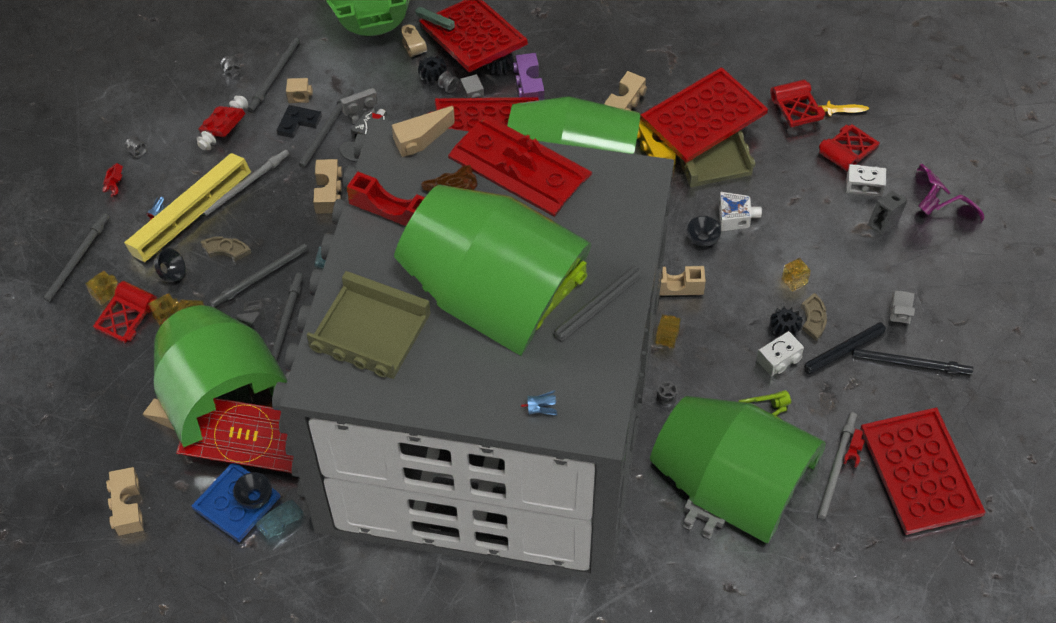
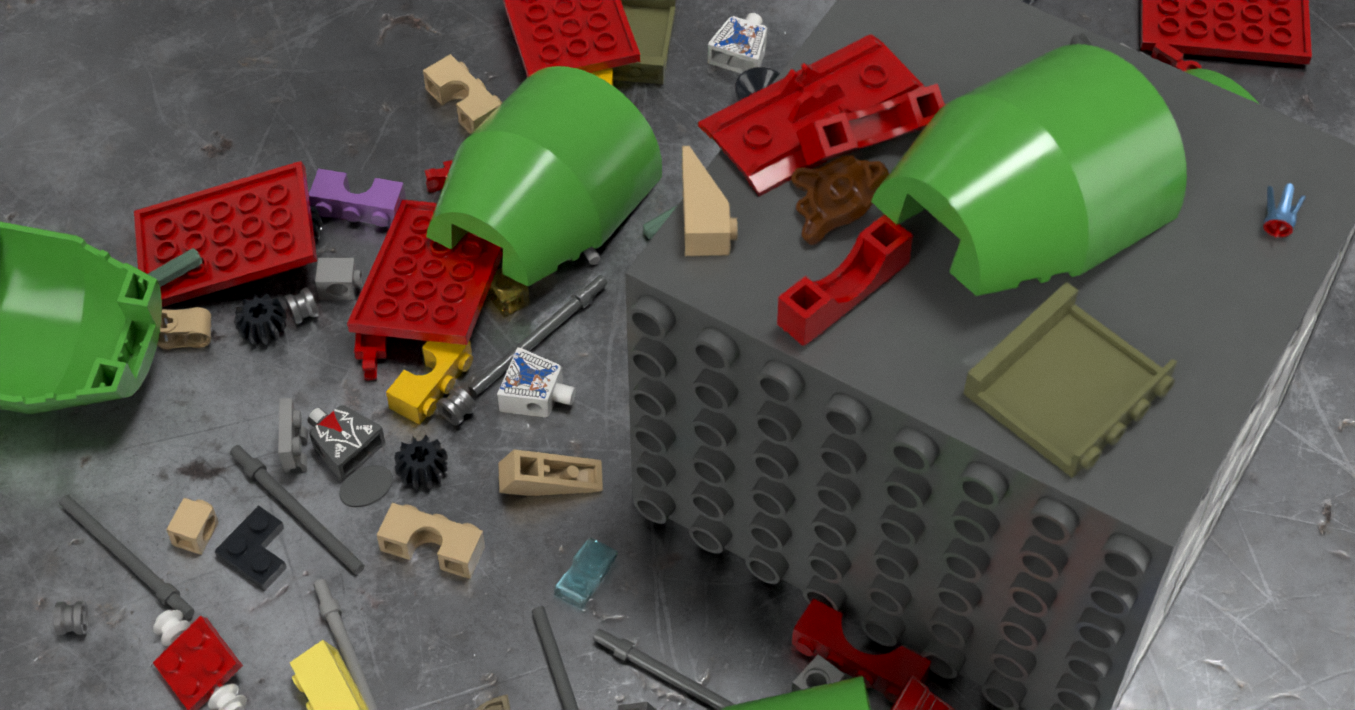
camera: 70 degrees left, 0 degrees up
none -> red arch [796,83,945,166]

